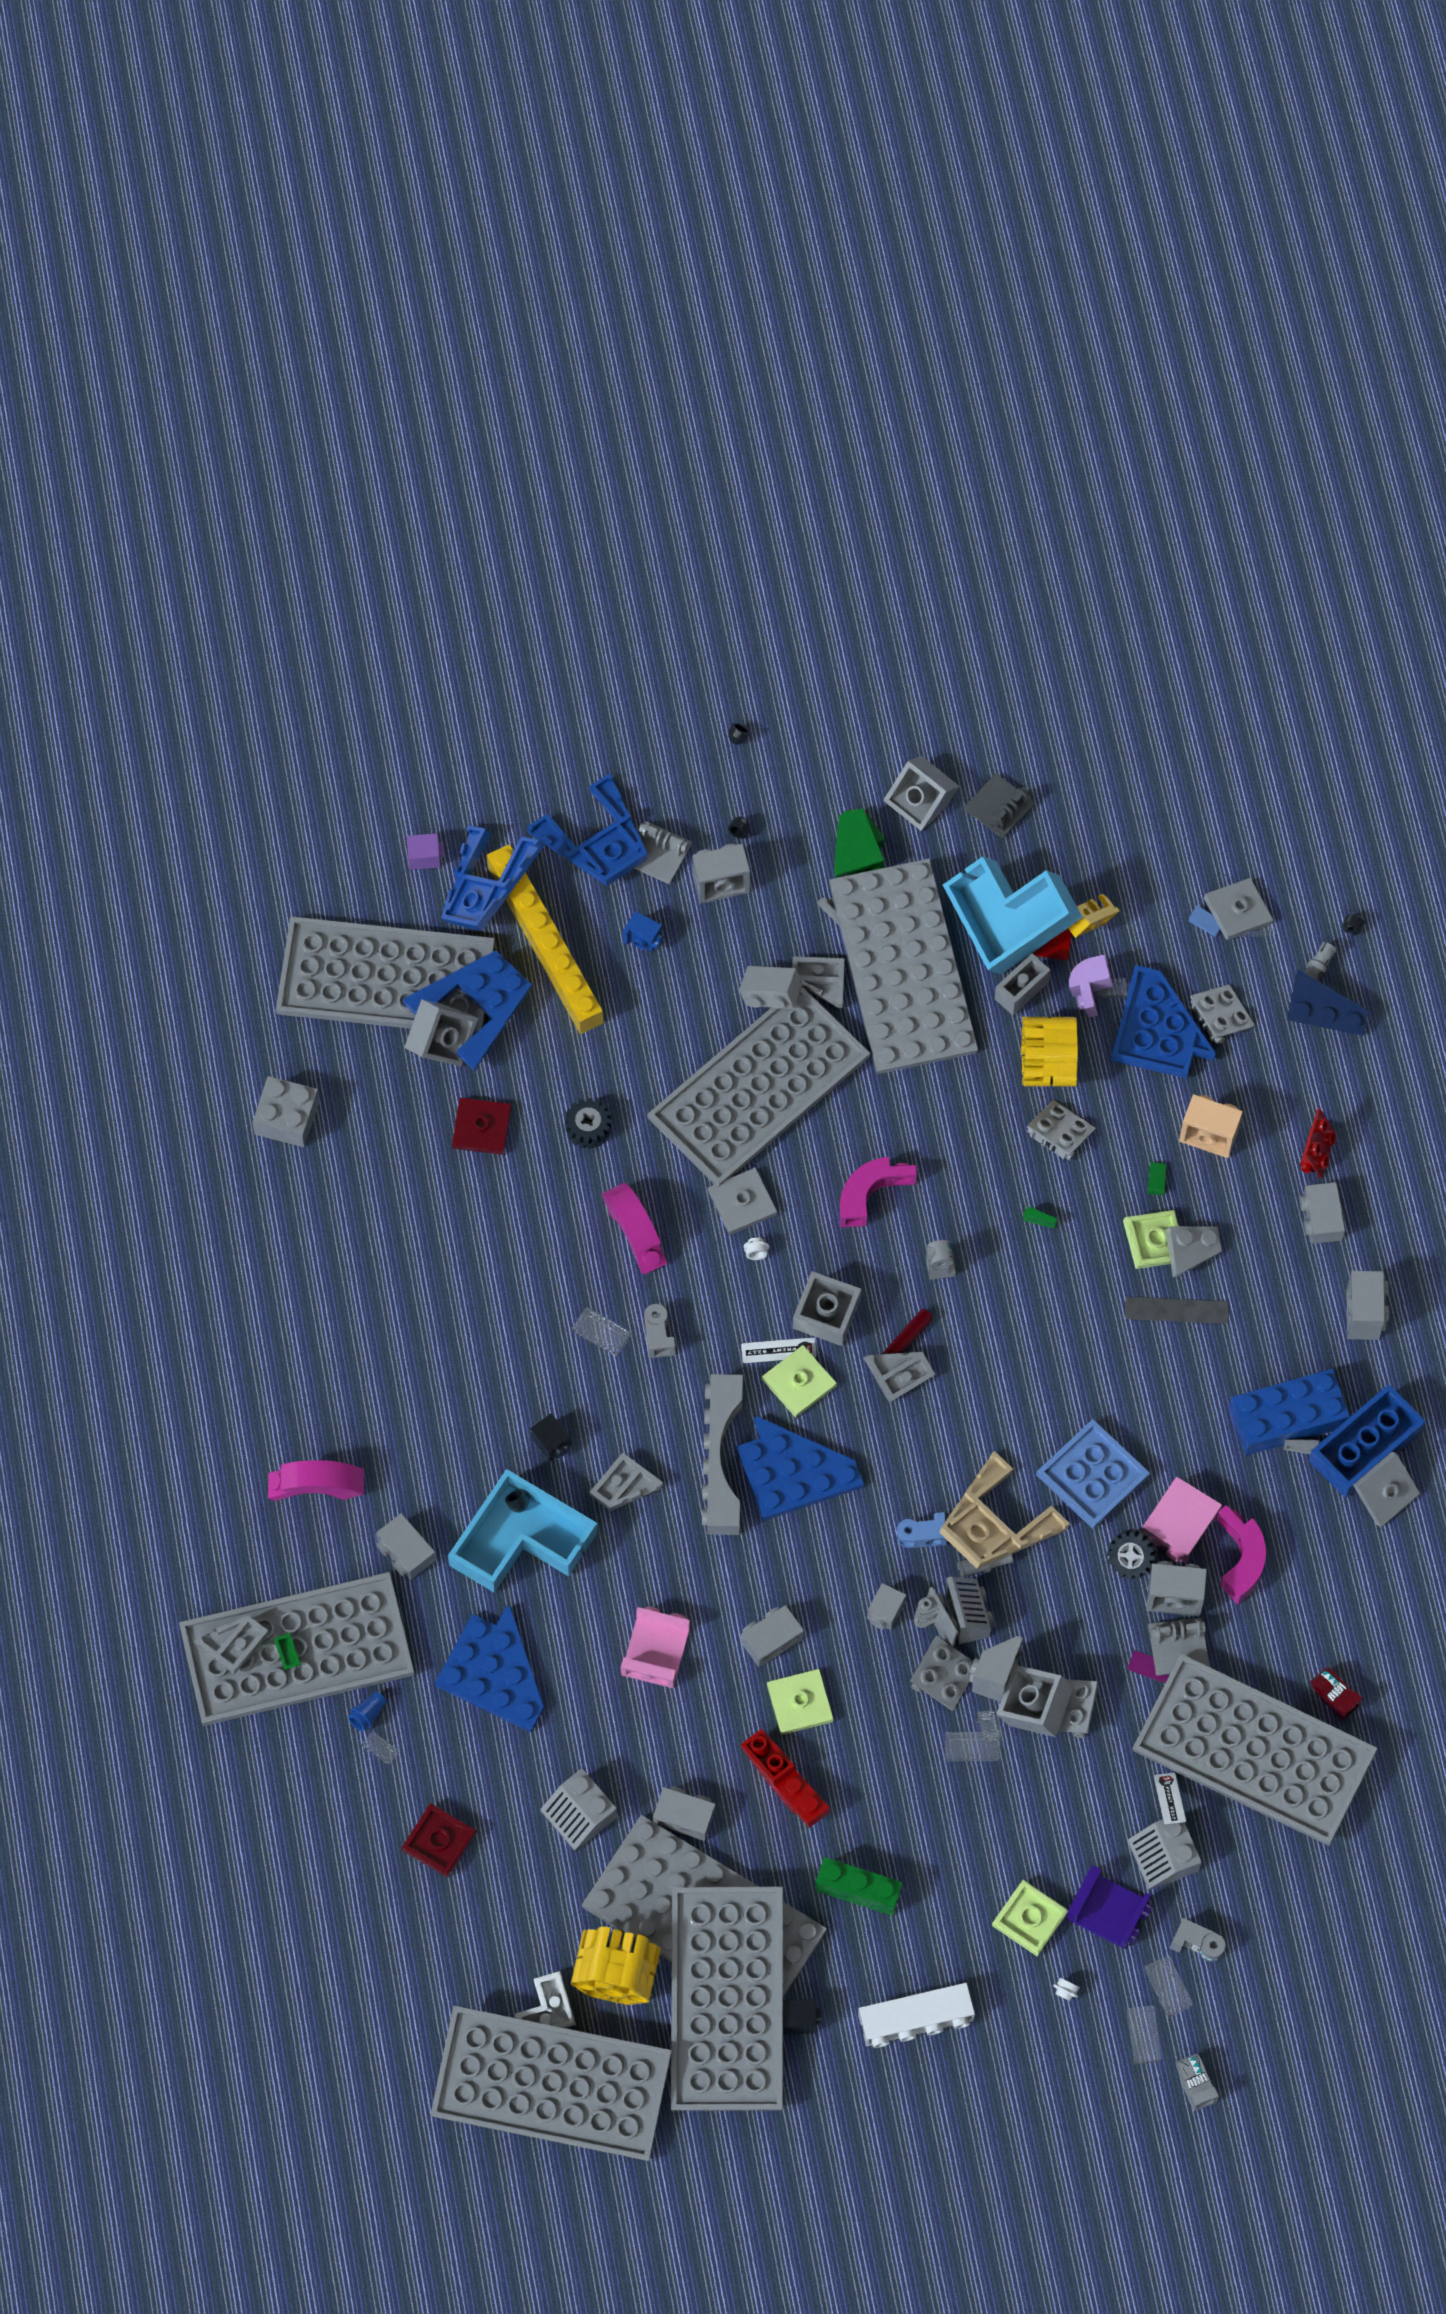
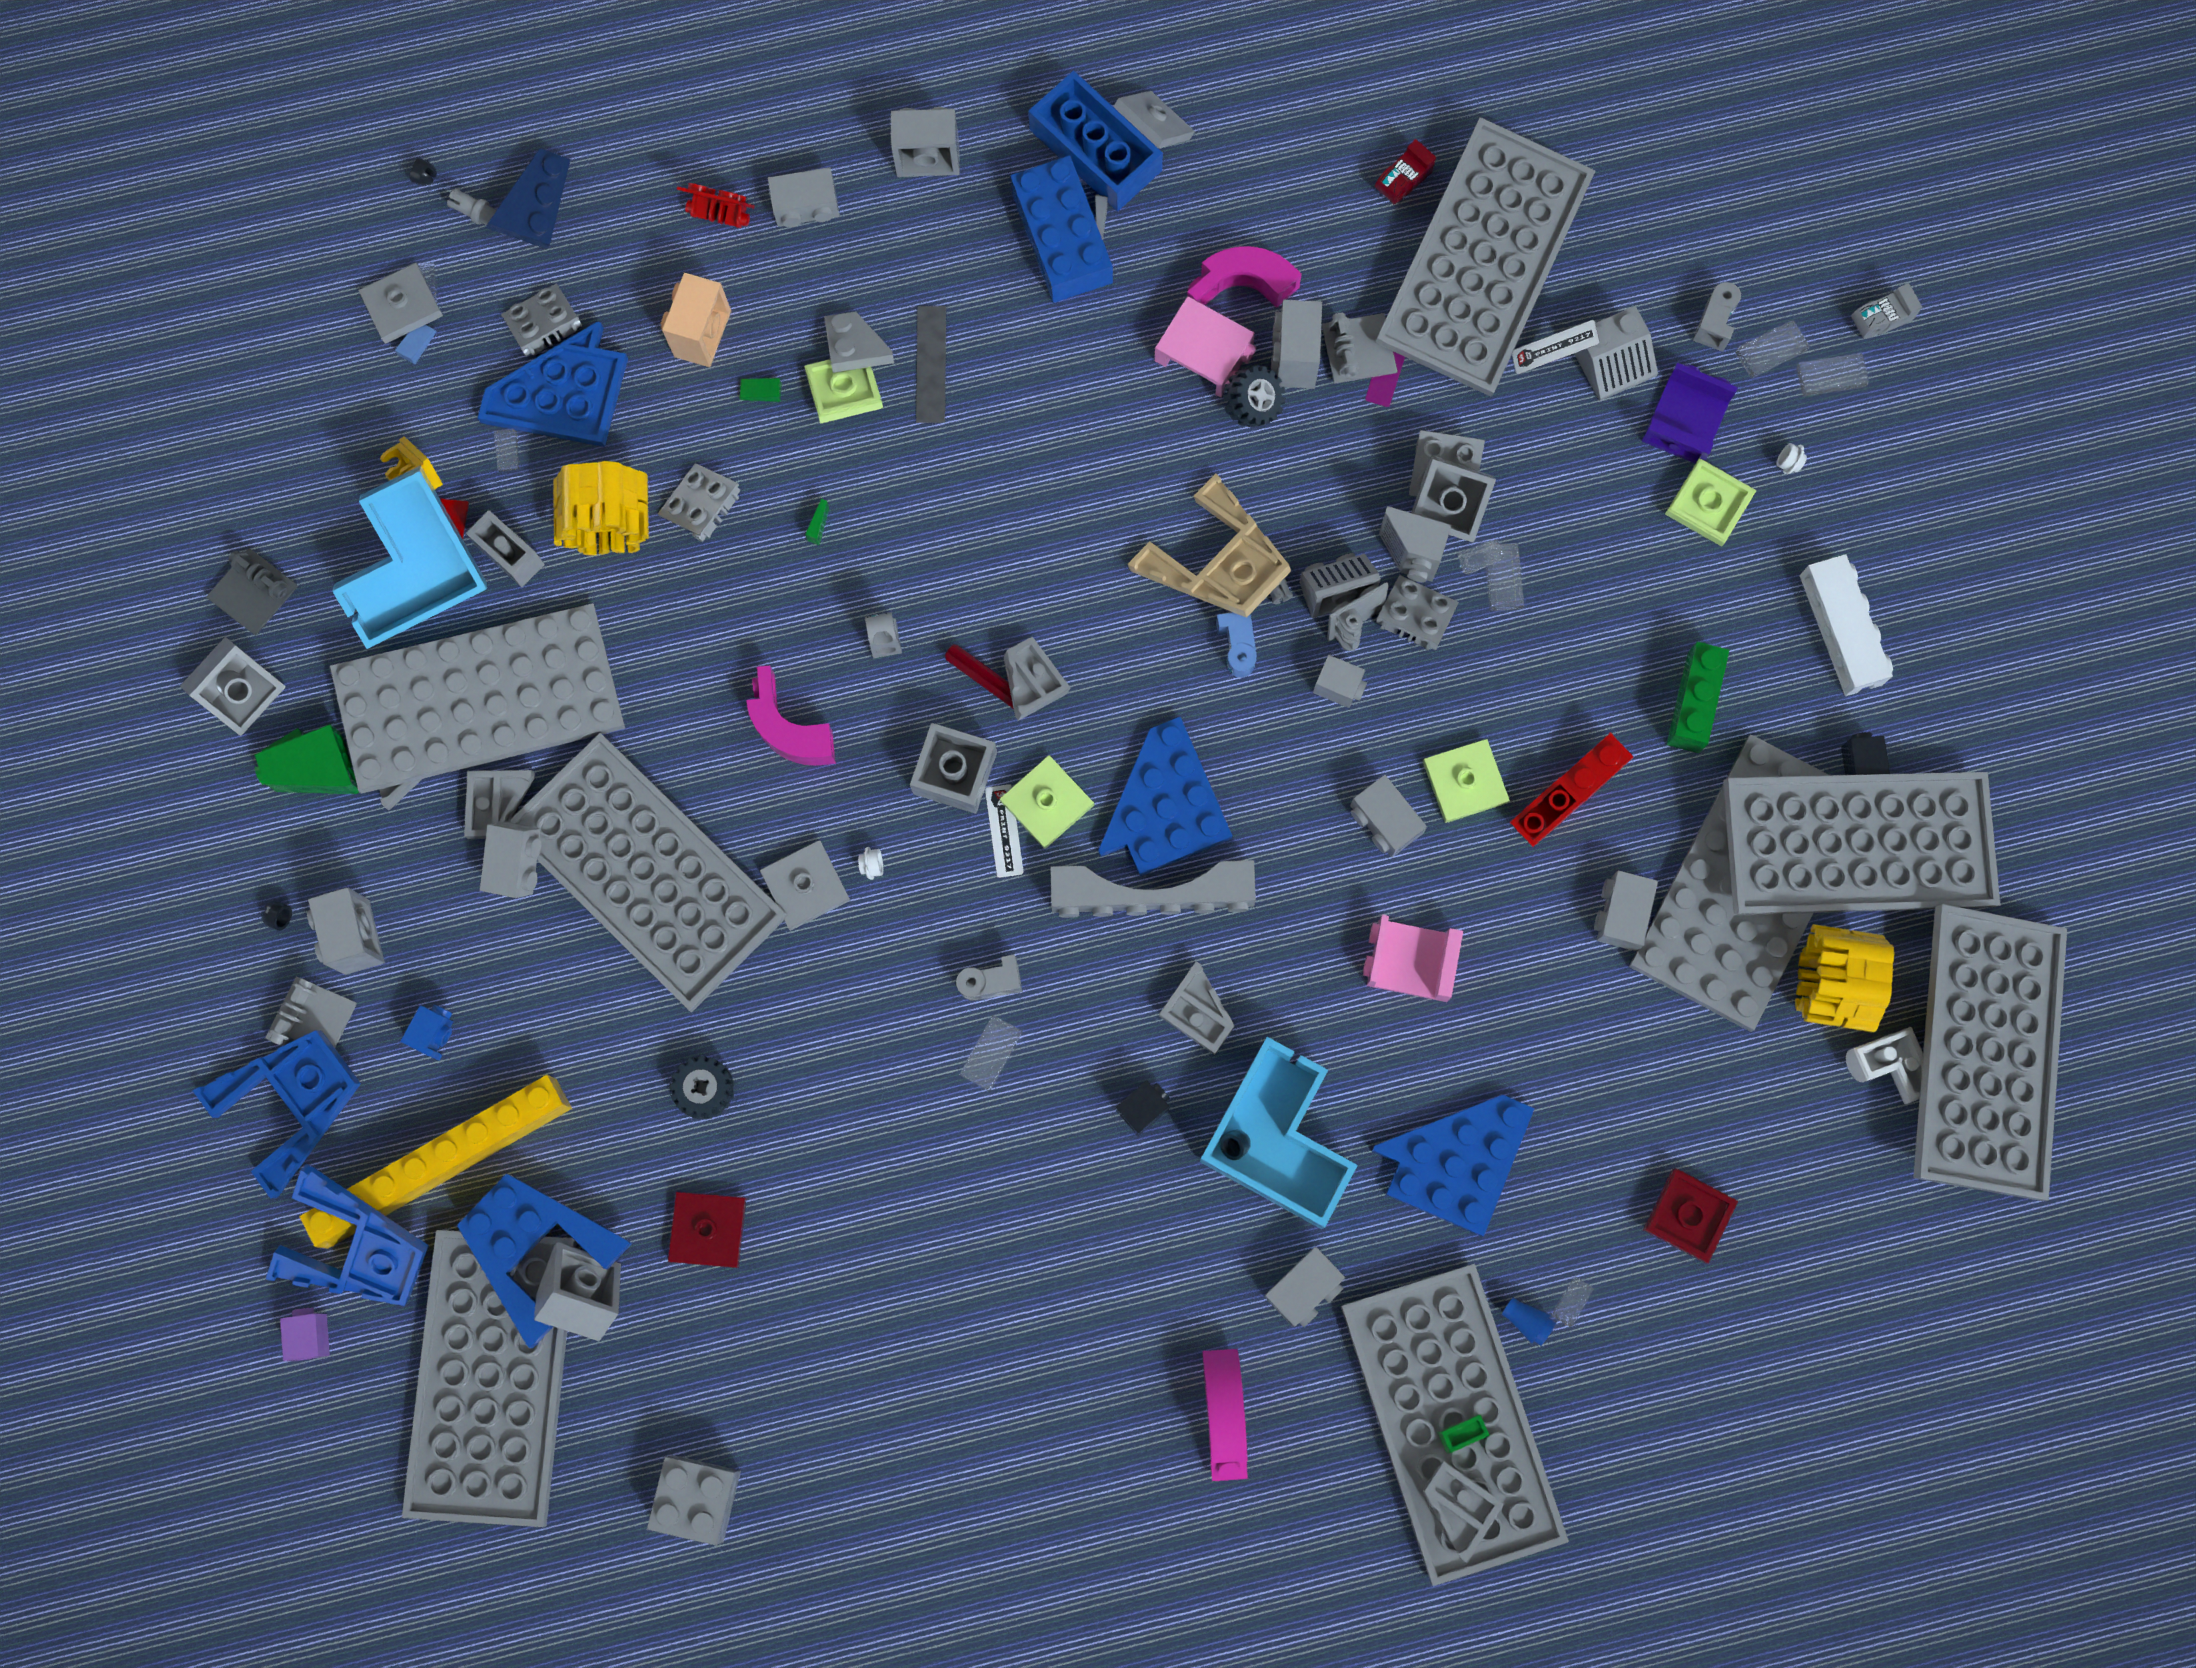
camera: 90 degrees left, 10 degrees up
light grey slope [540,1768,617,1851] -> none
dark pink arch [601,1182,667,1274] -> none
black hinge [728,723,750,745] -> none
medium blue plate [1036,1419,1150,1529] -> none
lavender brick [1069,954,1113,1018] -> none

